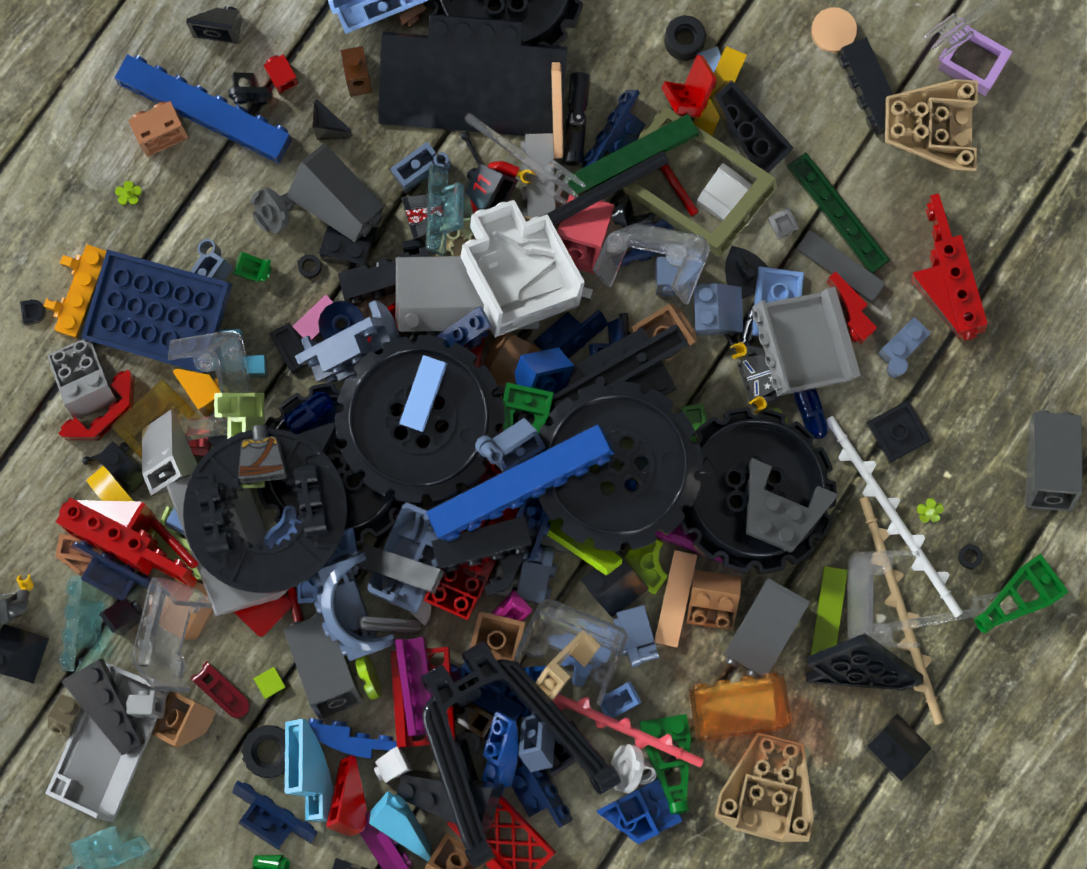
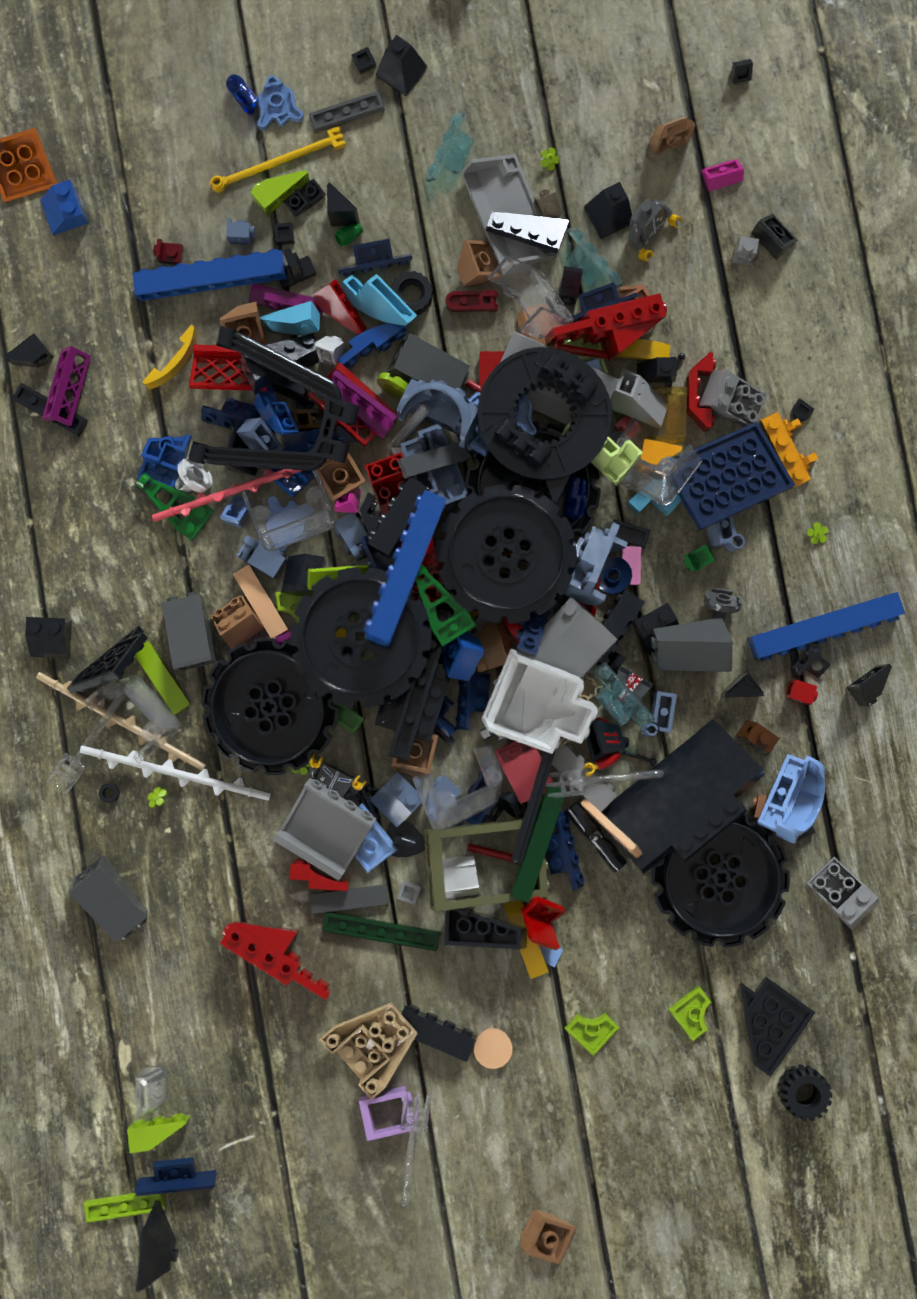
camera: 130 degrees right, 5 degrees up
light grey brick [126,690,166,718] -> none
nougat piece [128,101,189,157] -> none
torso [238,425,288,483] -> none
lime tile [253,667,286,699] -> none
black piece [297,254,322,278] -> none
light blue tile [399,355,447,432] -> none
sand blue hinge [475,418,545,472] -> none
tan panel [536,630,600,700] -> none
black tyre [664,15,706,61] -> none
clear orange windscreen [688,672,793,742] -> none
tan wedge [714,732,814,842] -> none
dark grey wing [746,458,838,552] -> none
clear blue arm [794,389,829,439] -> none
black tile [866,400,931,464] -> none
sand blue hinge [878,317,931,378] -> none
green plate [974,553,1069,634] -> none
none -> lime plant [540,148,559,171]

